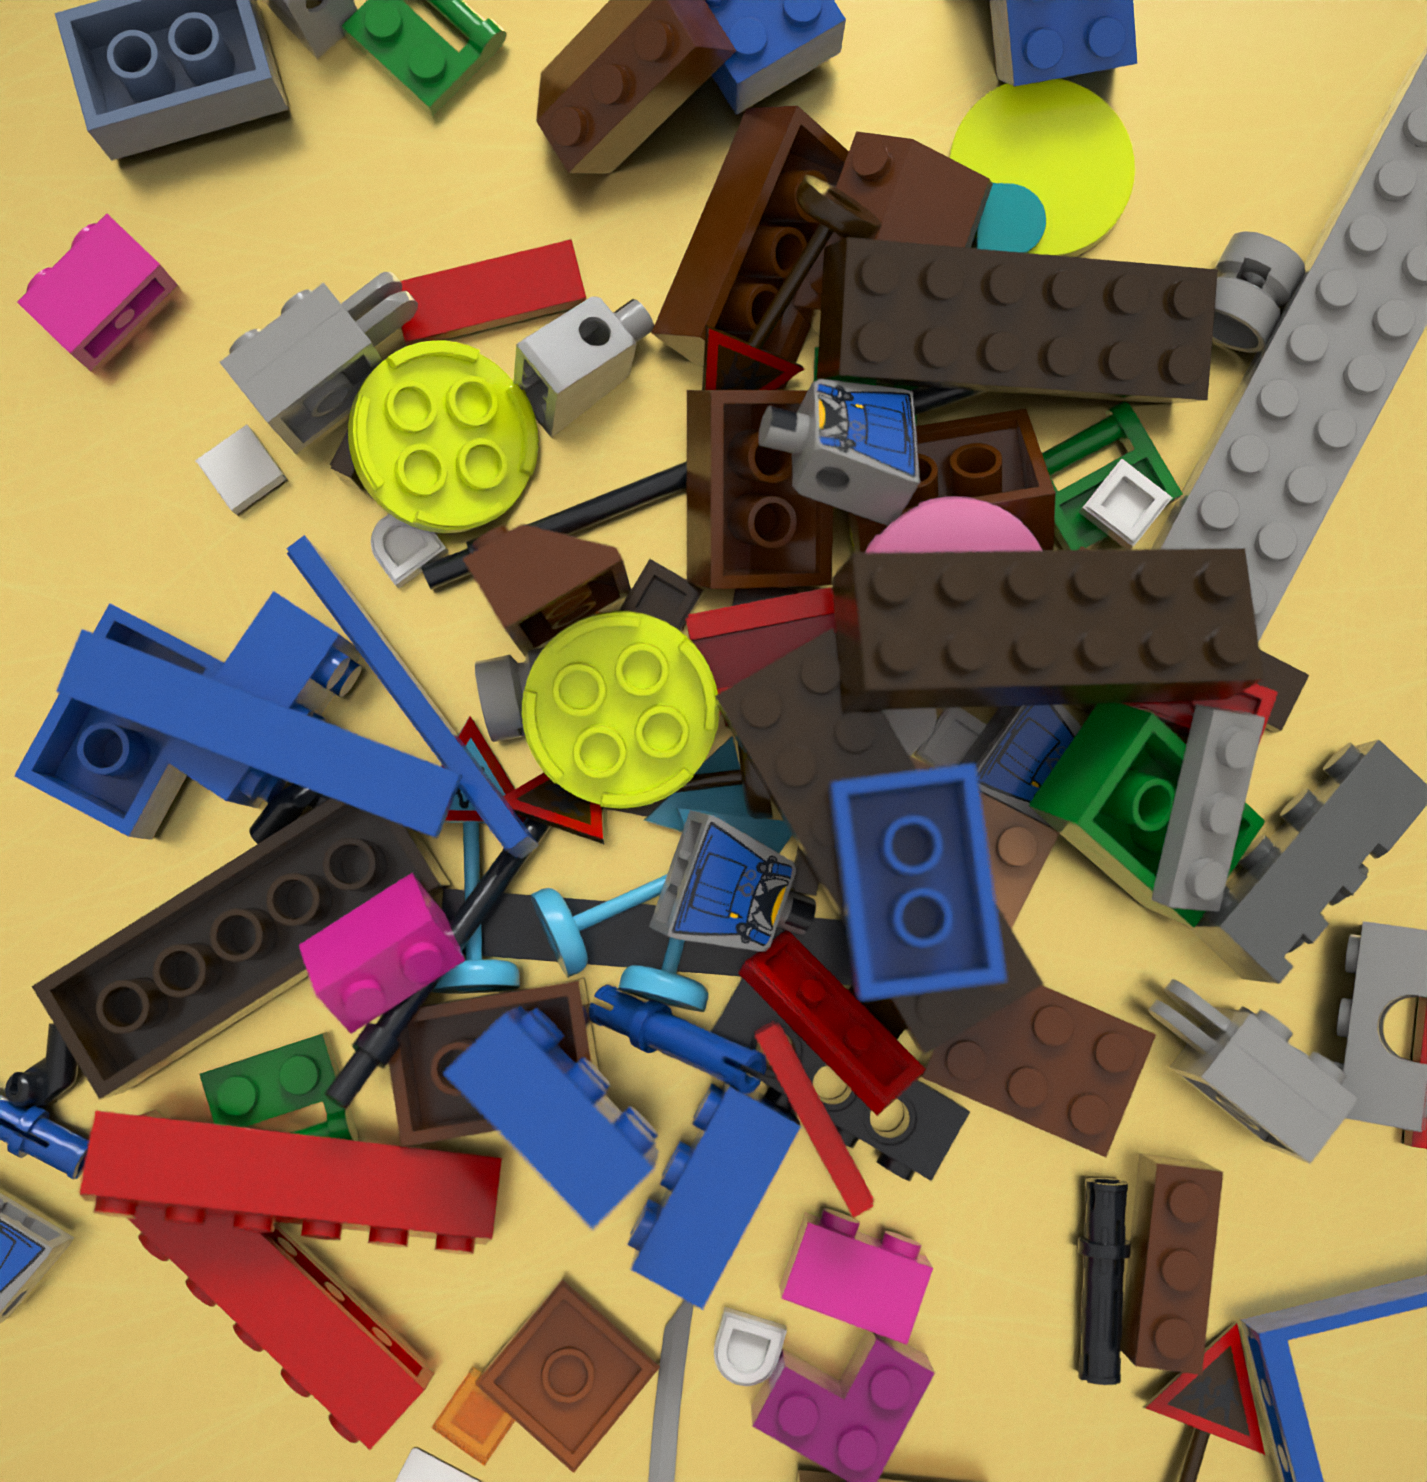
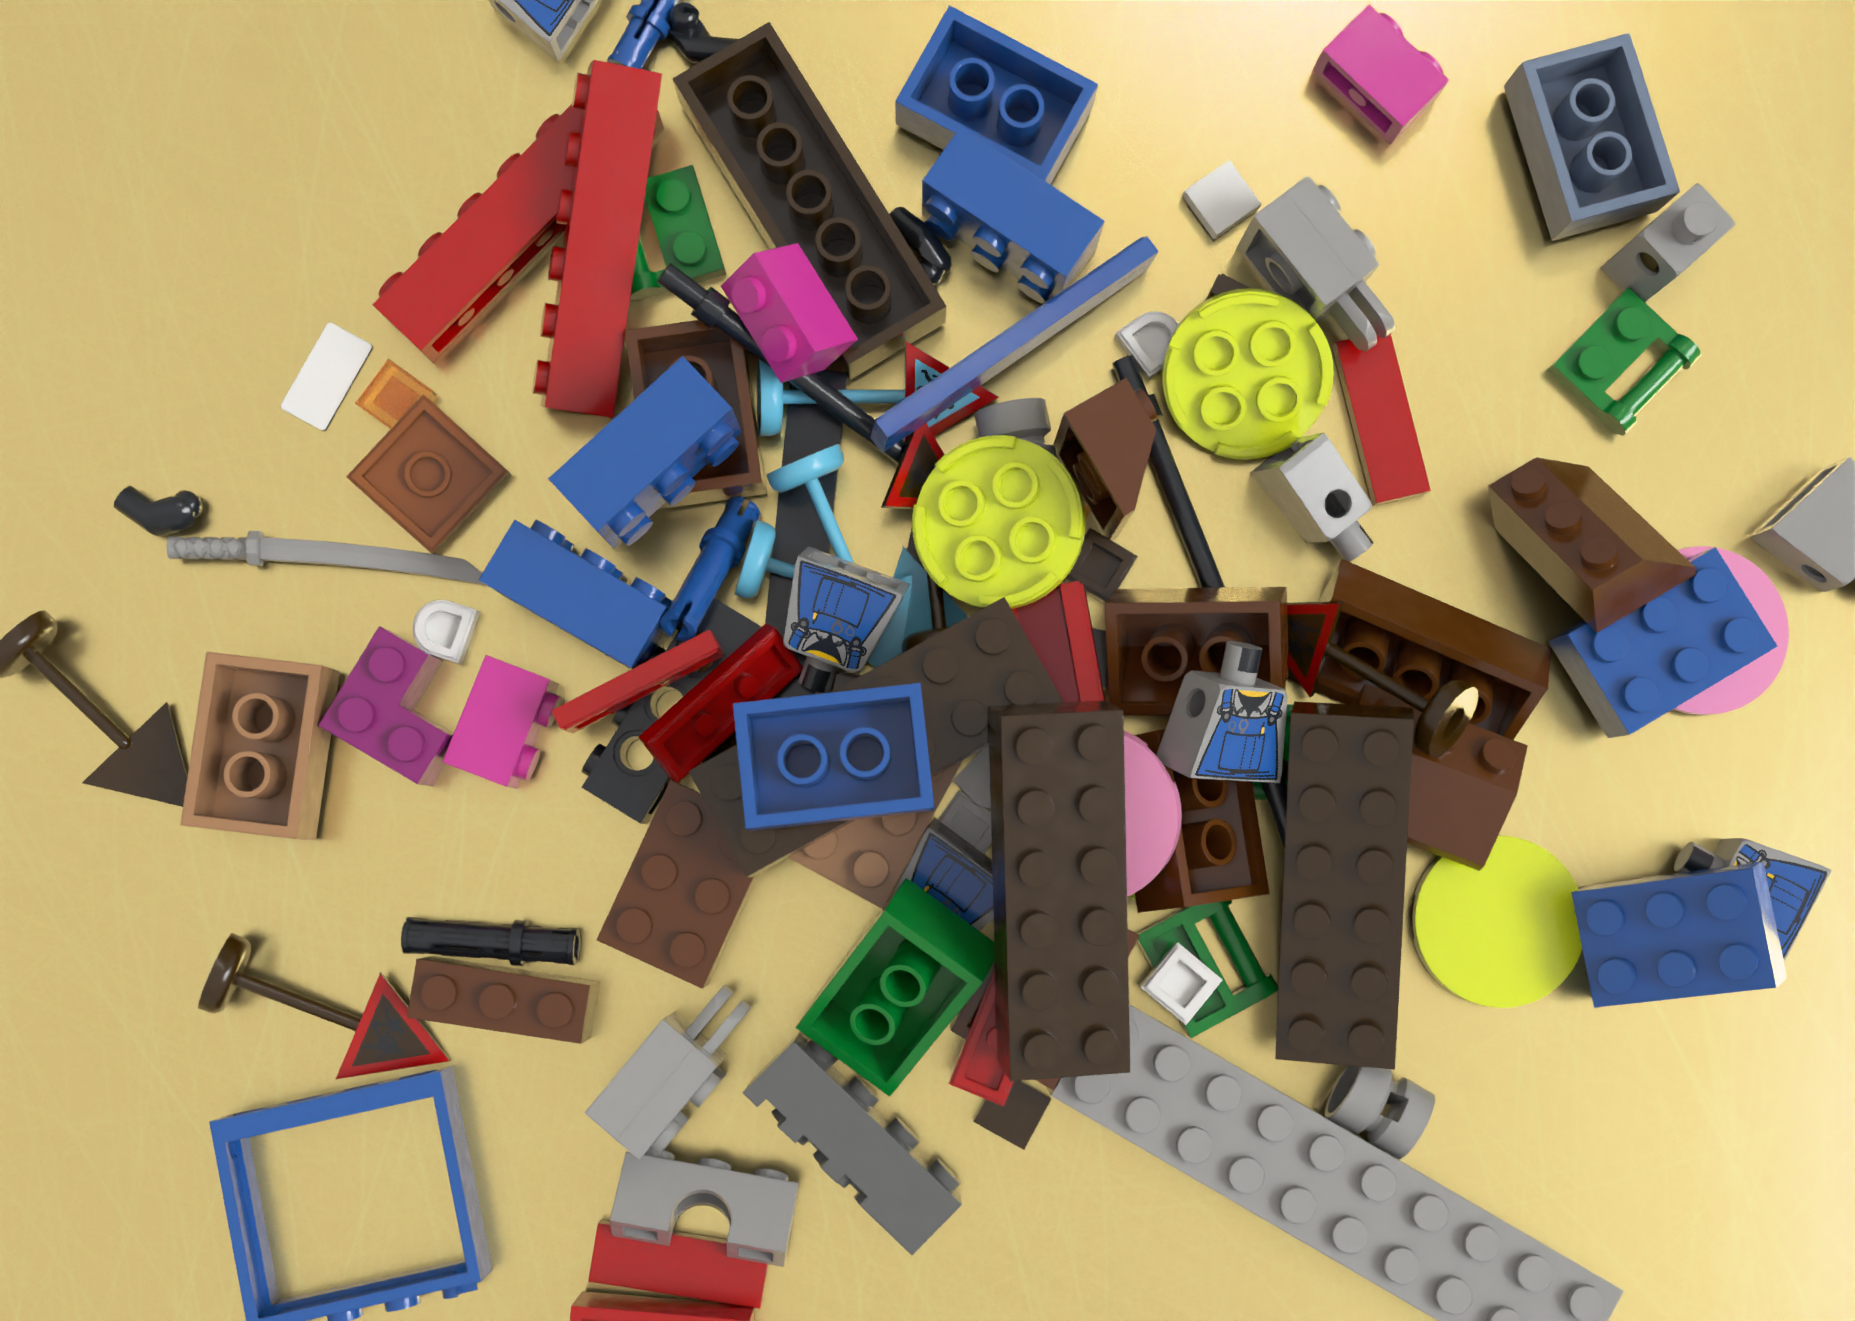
camera: 85 degrees right, 0 degrees up
blue tile [56,629,463,838] -> none
teal piece [977,183,1046,253] -> none
light grey plate [1151,704,1265,912] -> none

